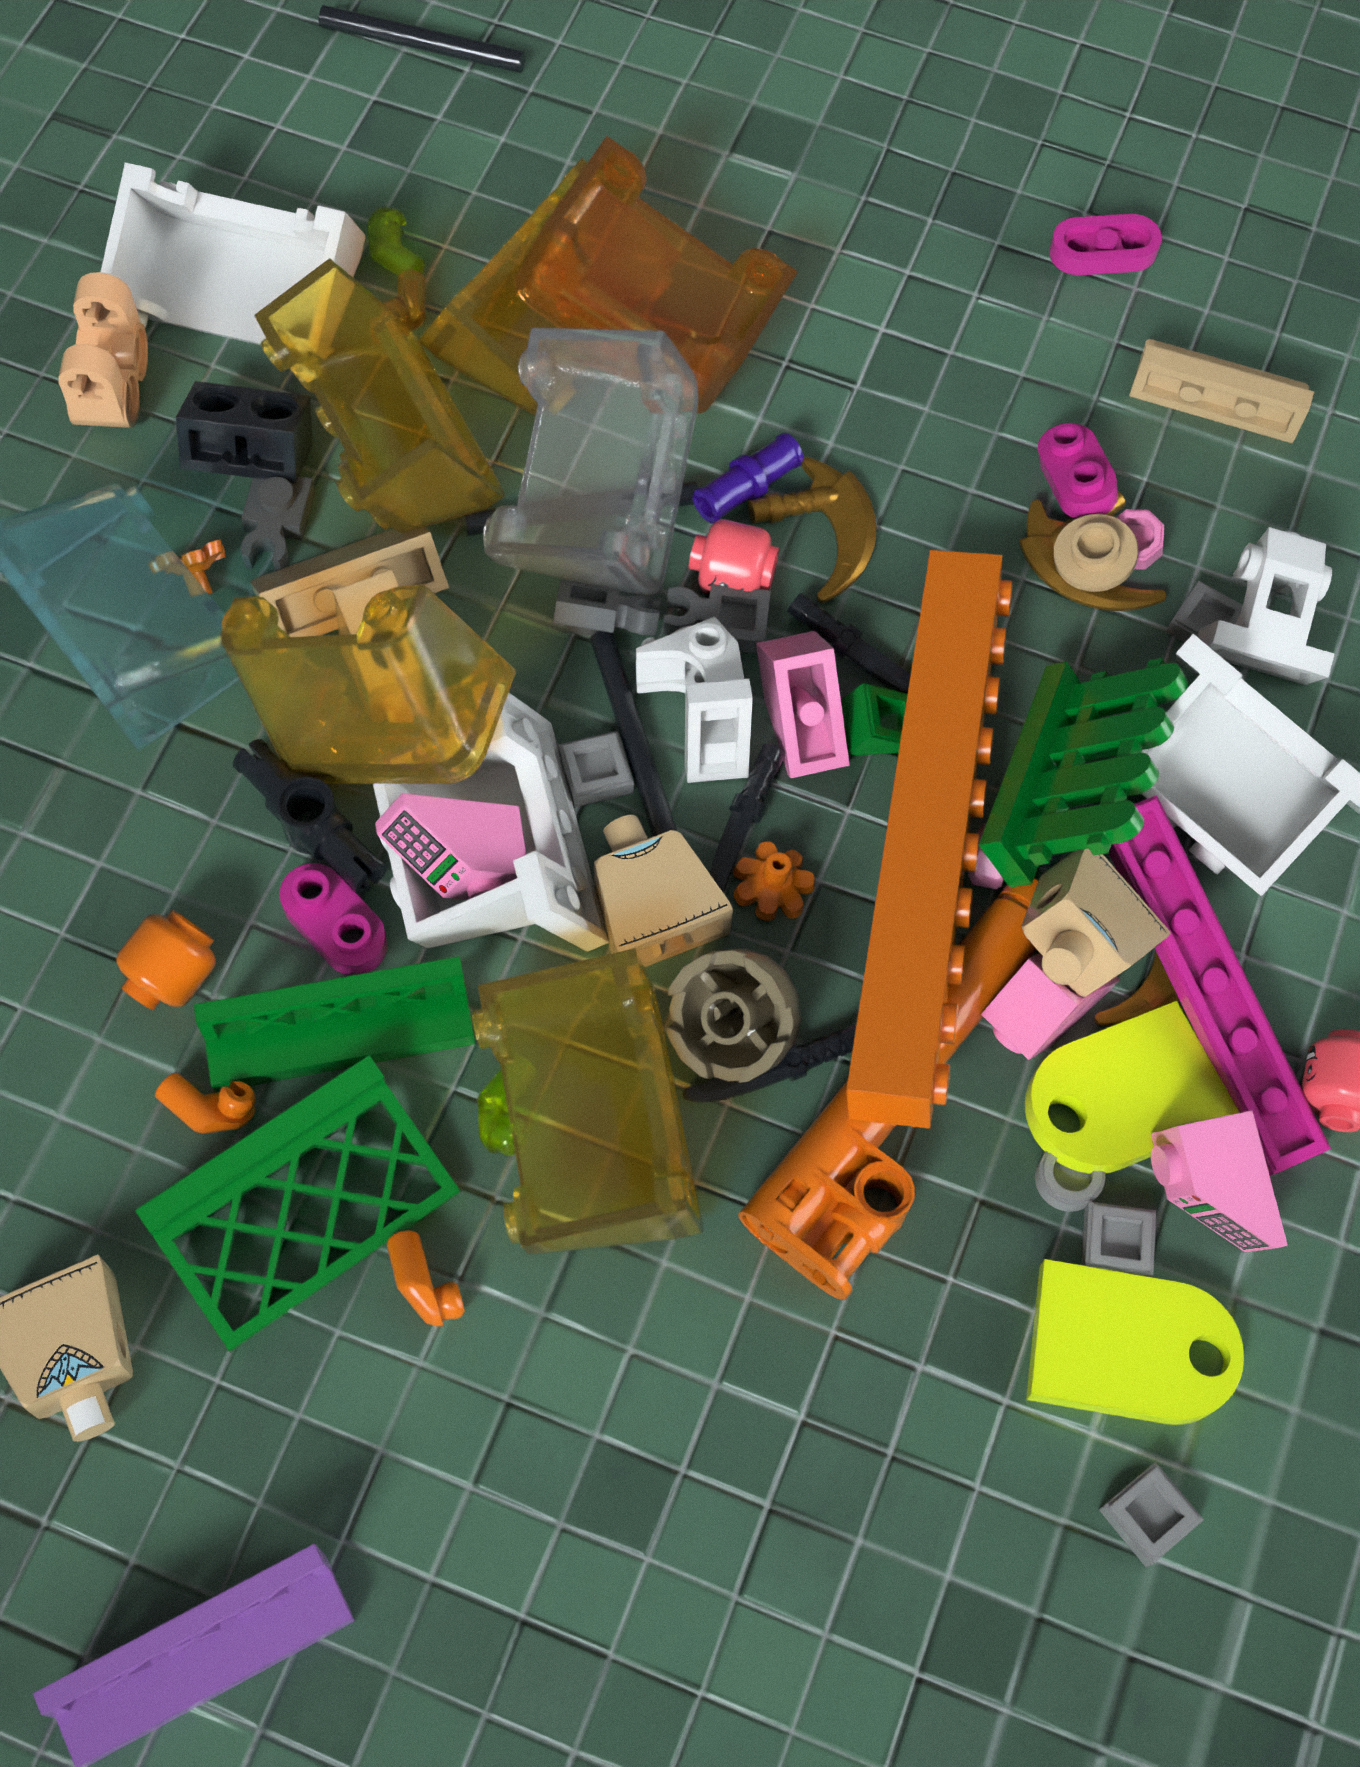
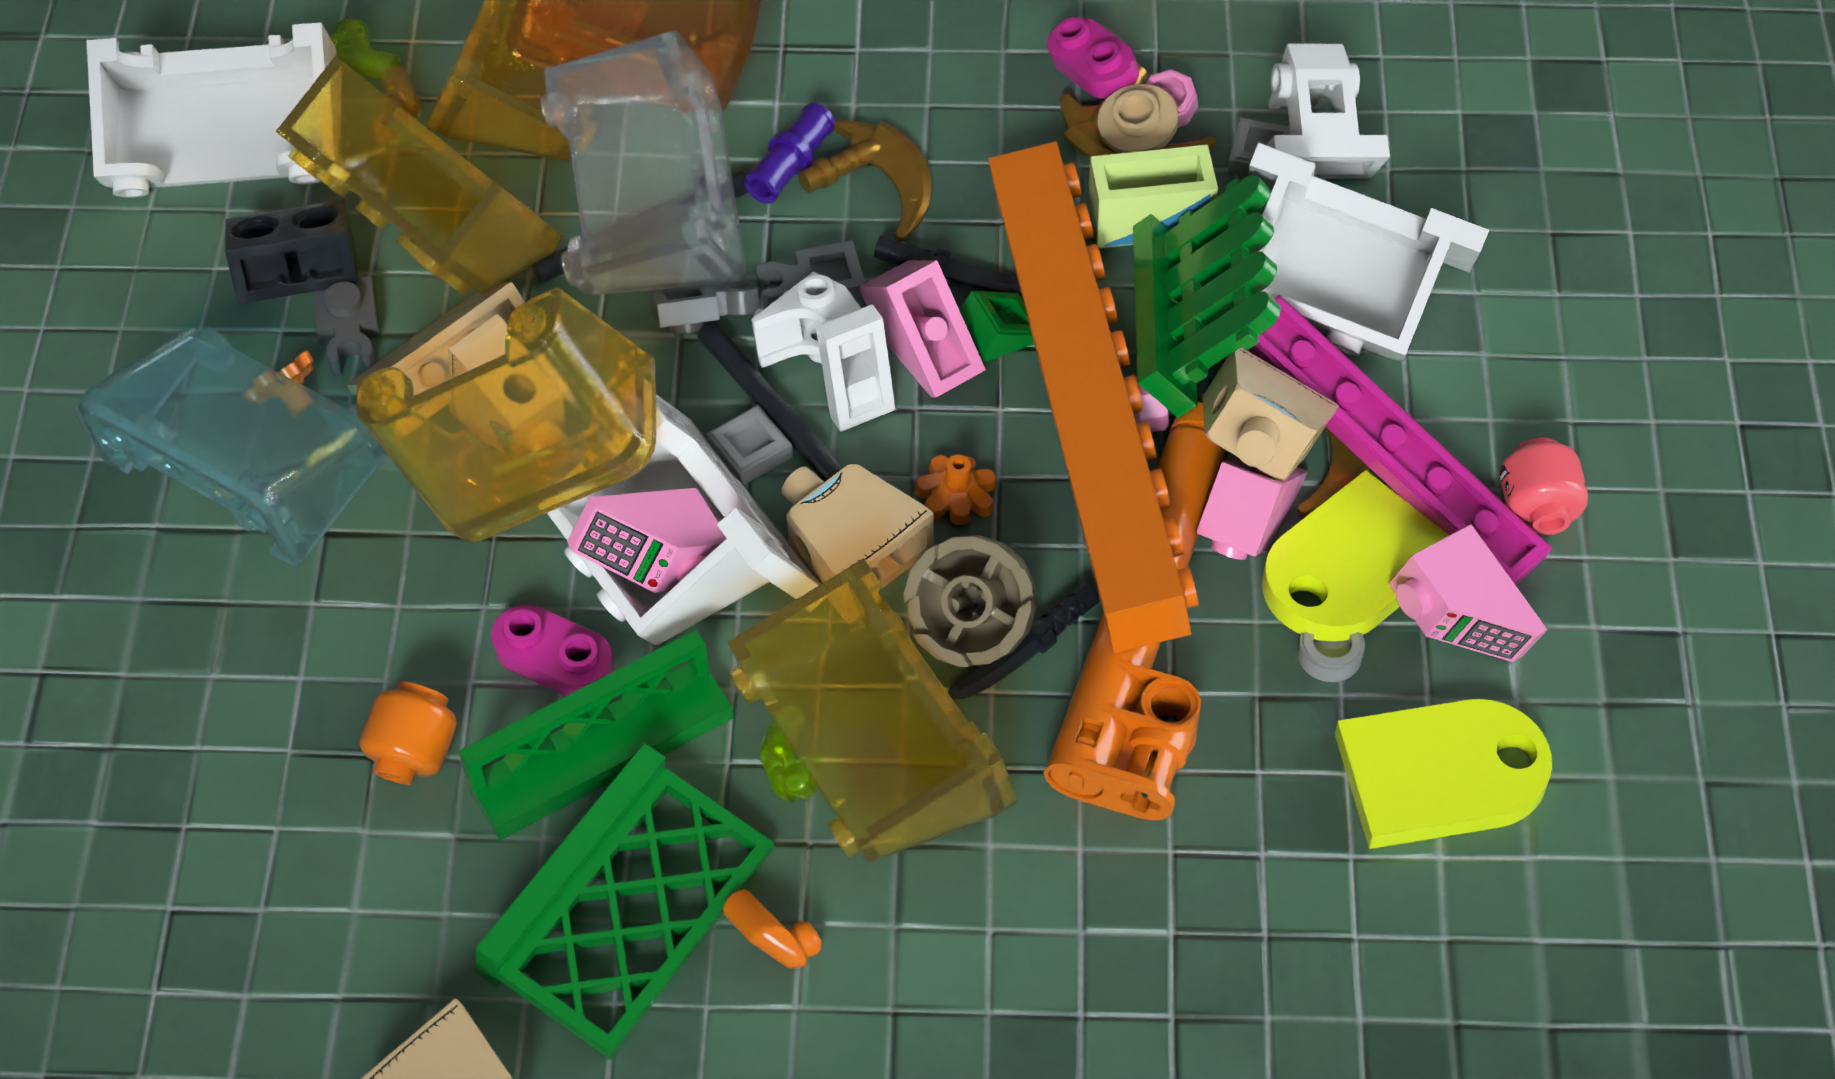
camera: 15 degrees left, 10 degrees down
light nougat piece [59,272,148,428] -> none
orange arm [155,1072,256,1134] -> none
black pin [233,739,387,894] -> none
coral head [689,519,779,595] -> none
black piece [710,743,785,893] -> none
light grey tile [1081,1201,1156,1277] -> none
light grey tile [1099,1462,1204,1568] -> none
none -> yellowish green brick [1088,145,1218,248]

